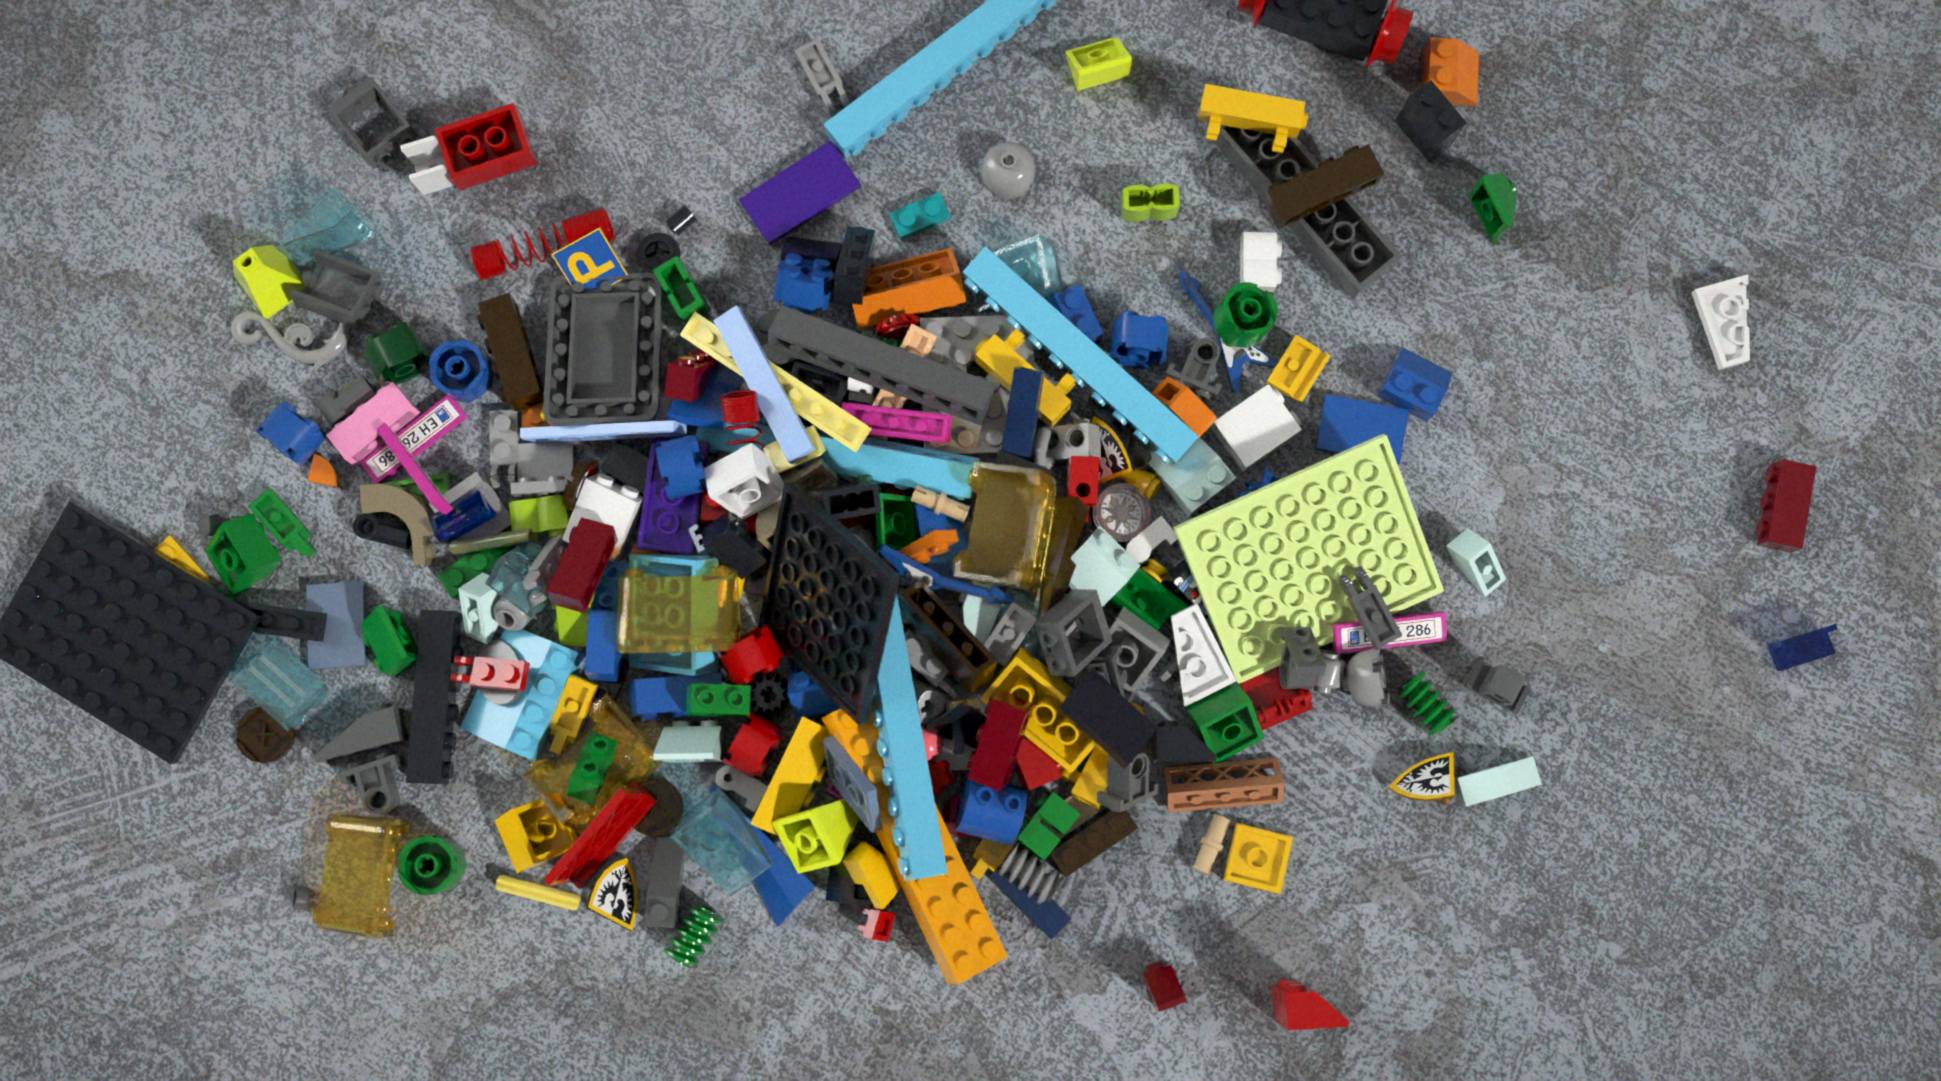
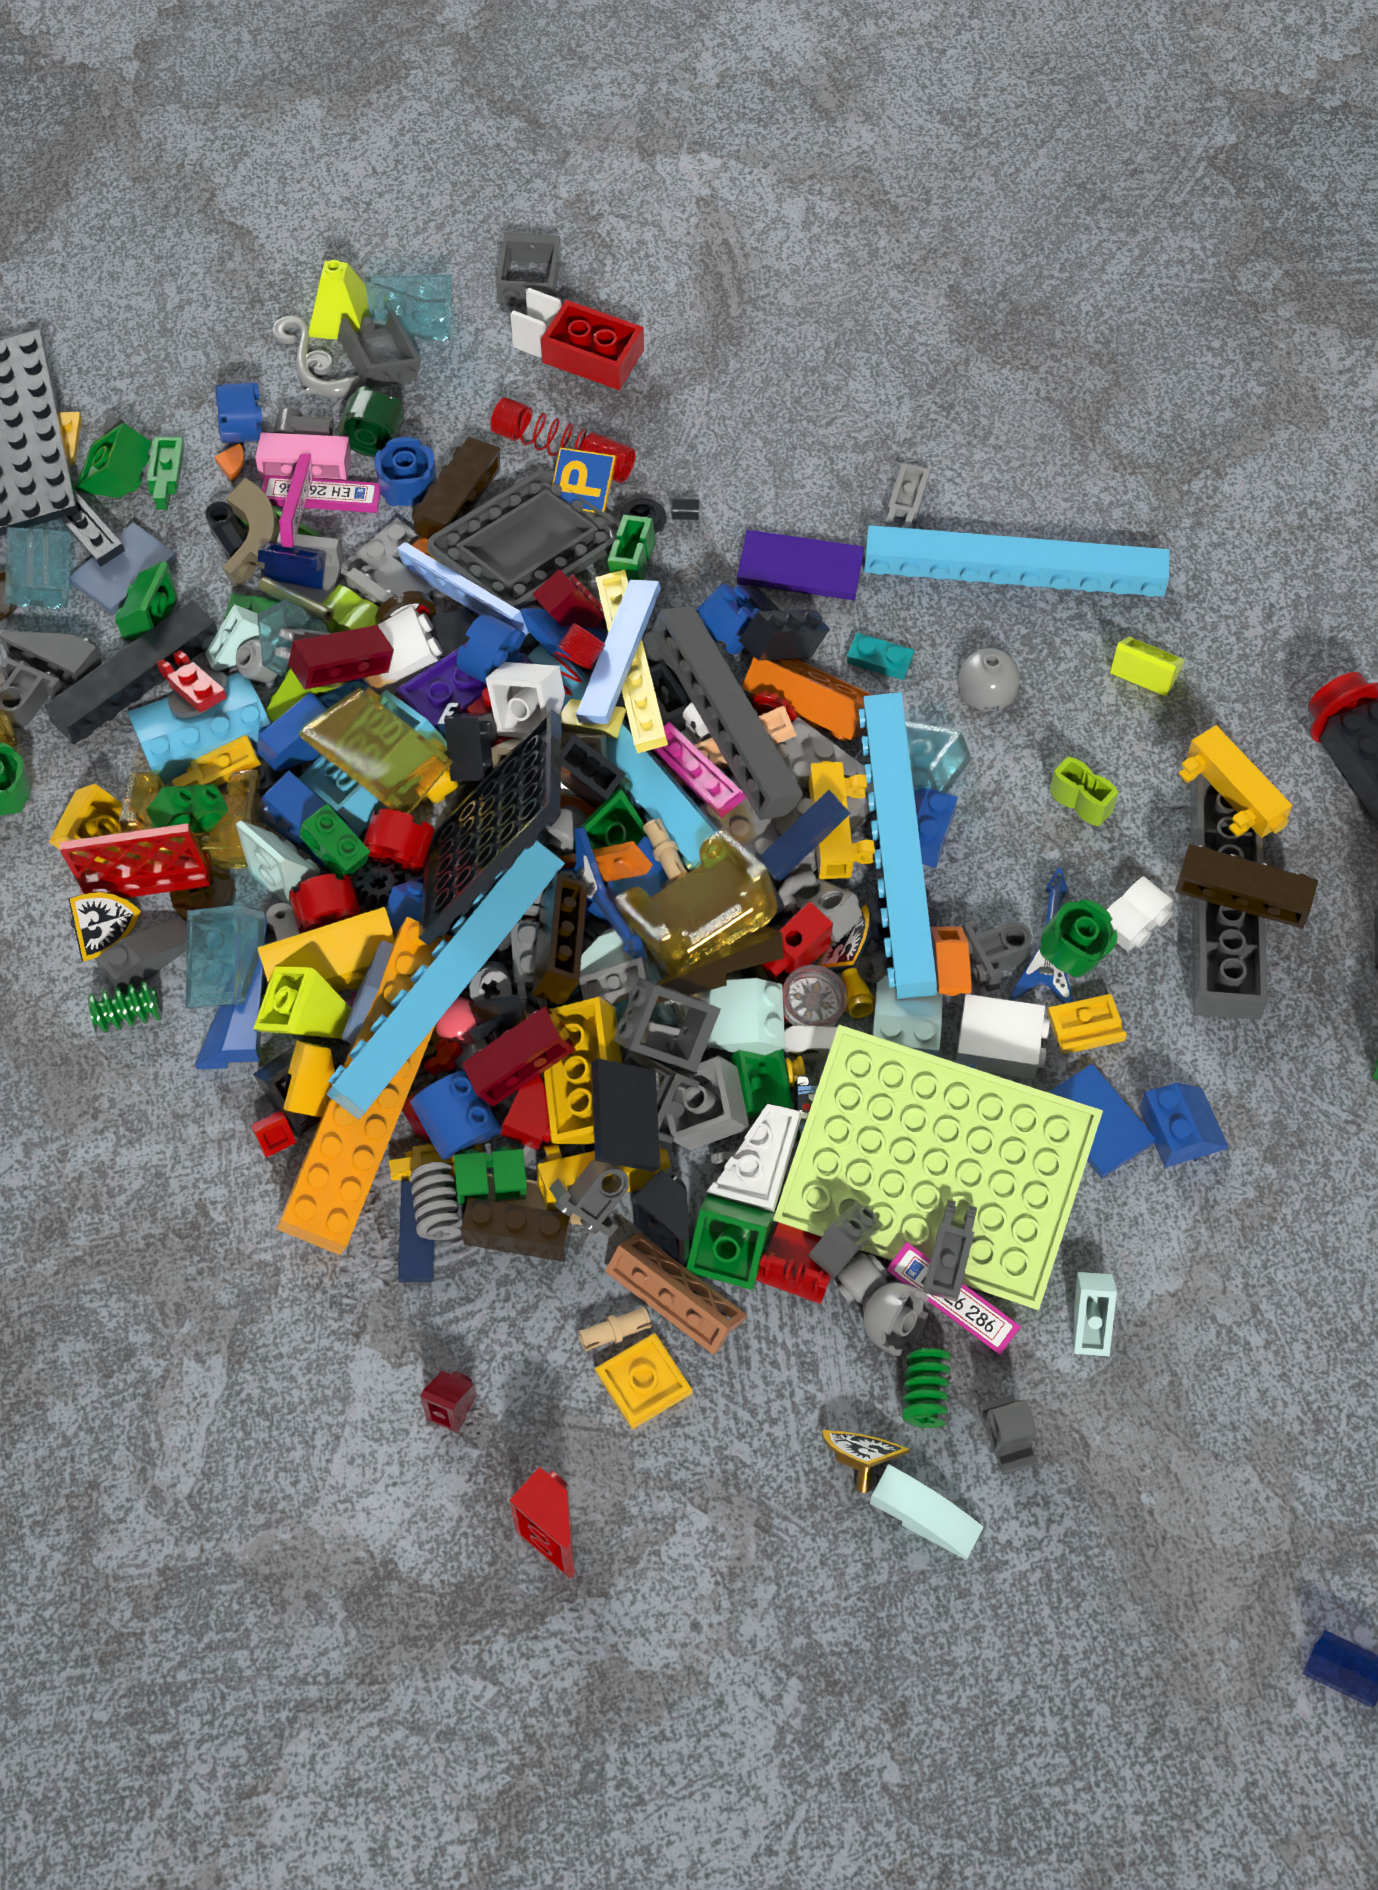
camera: 40 degrees right, 20 degrees down
light yellow axle [495,875,581,910] -> none
blue brick [1109,311,1169,369] -> none

